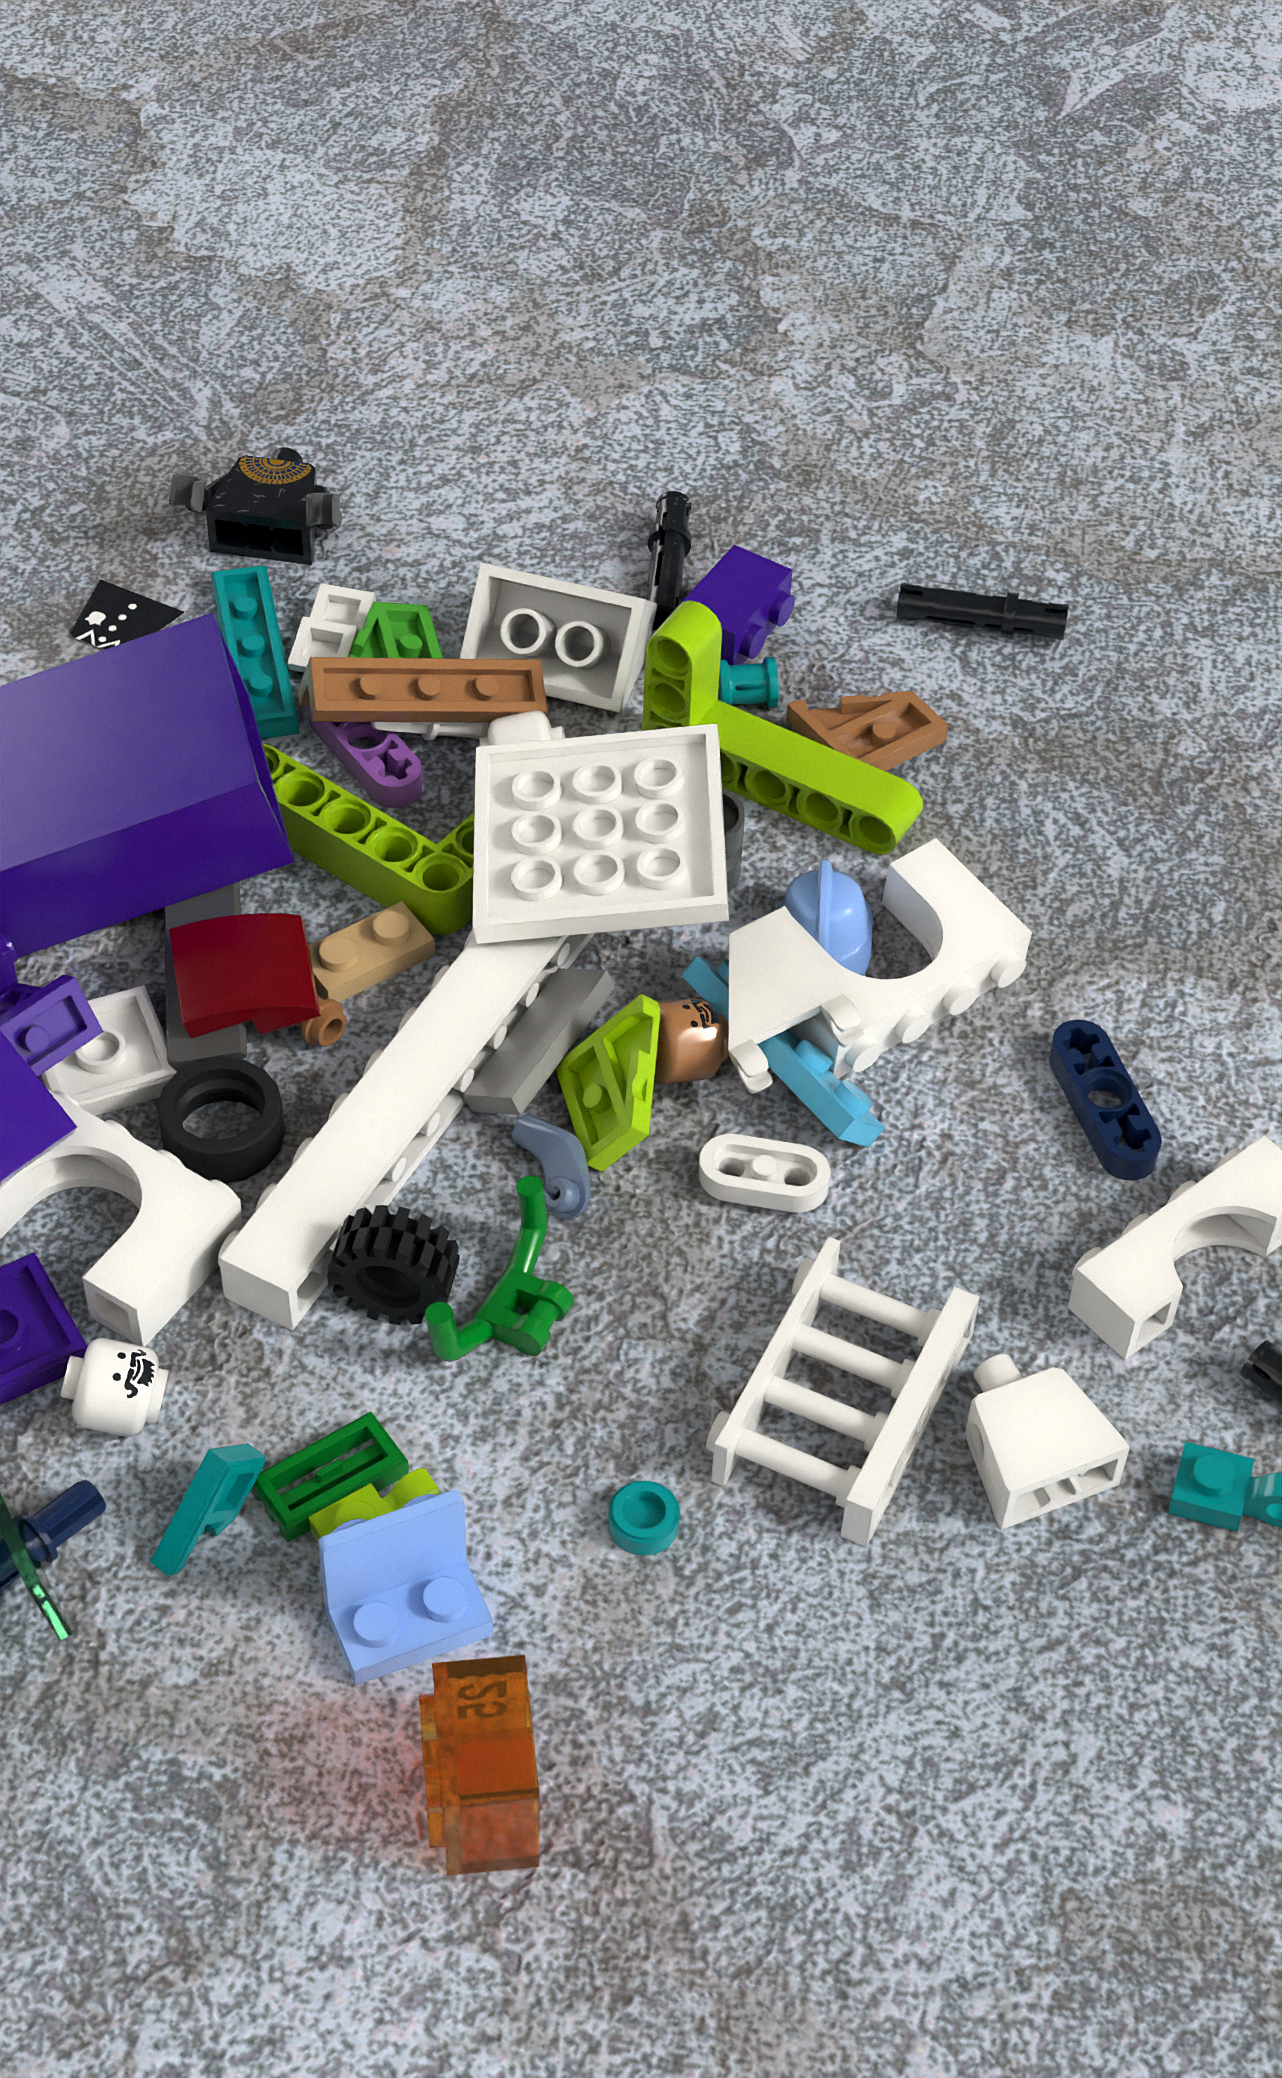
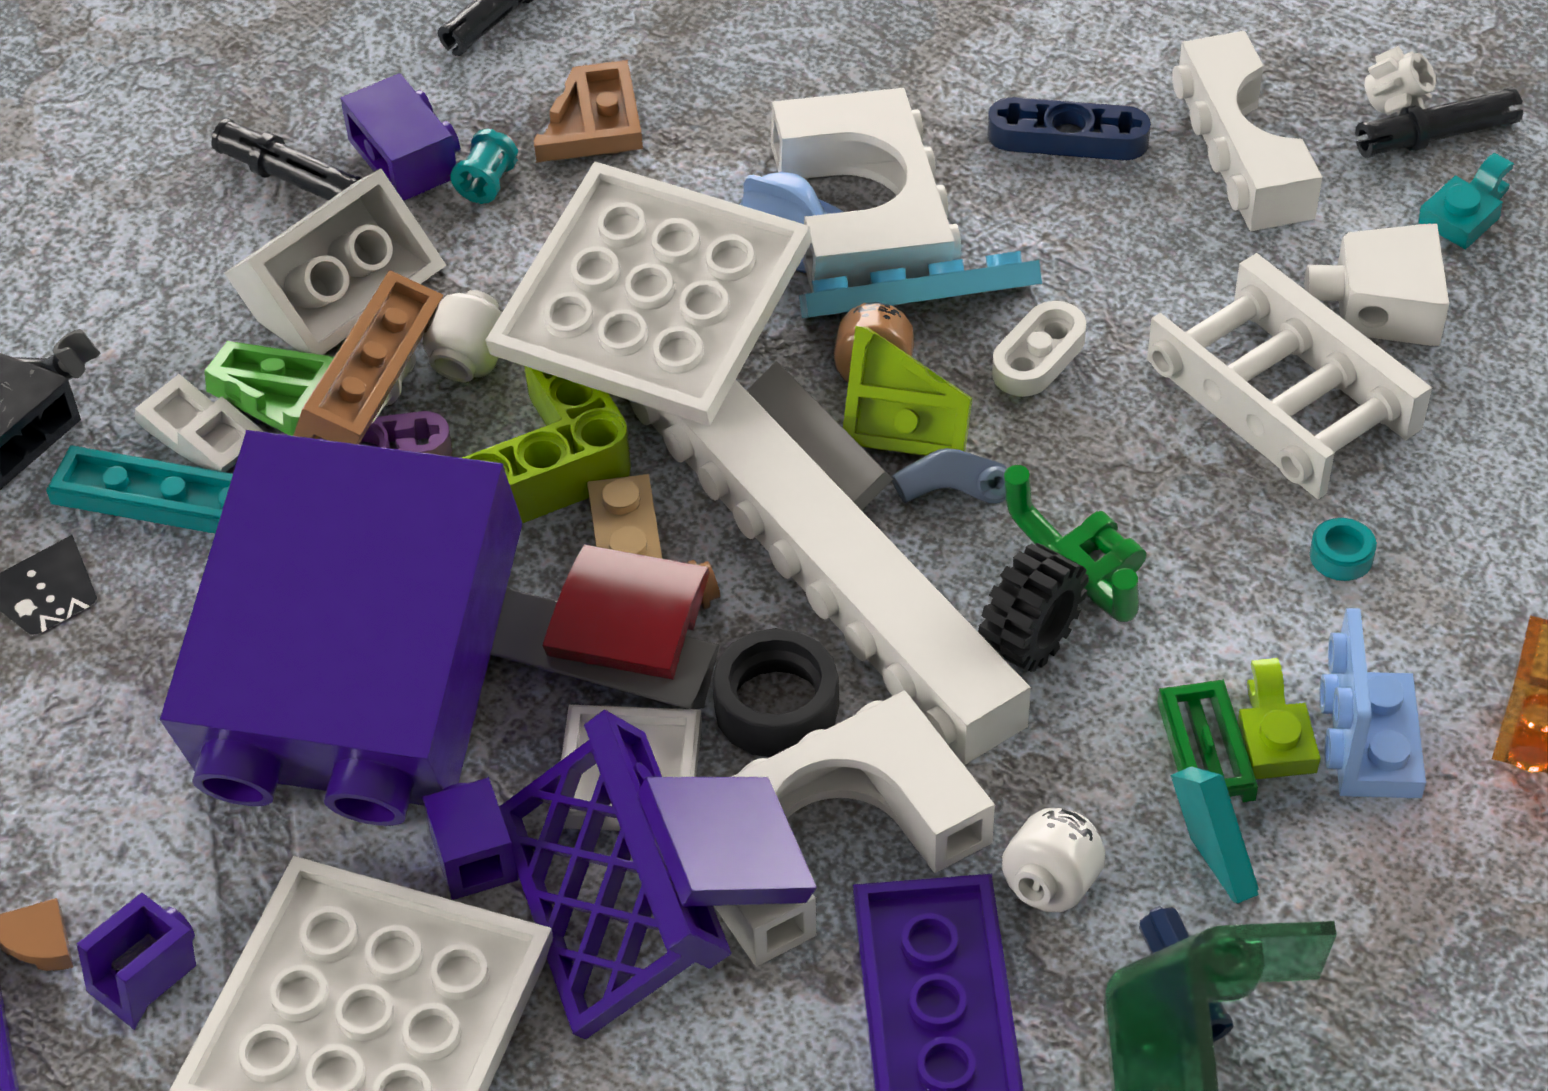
camera: 60 degrees left, 0 degrees up
lime beam [642,601,923,855] -> none
white flag [728,906,864,1094] -> none

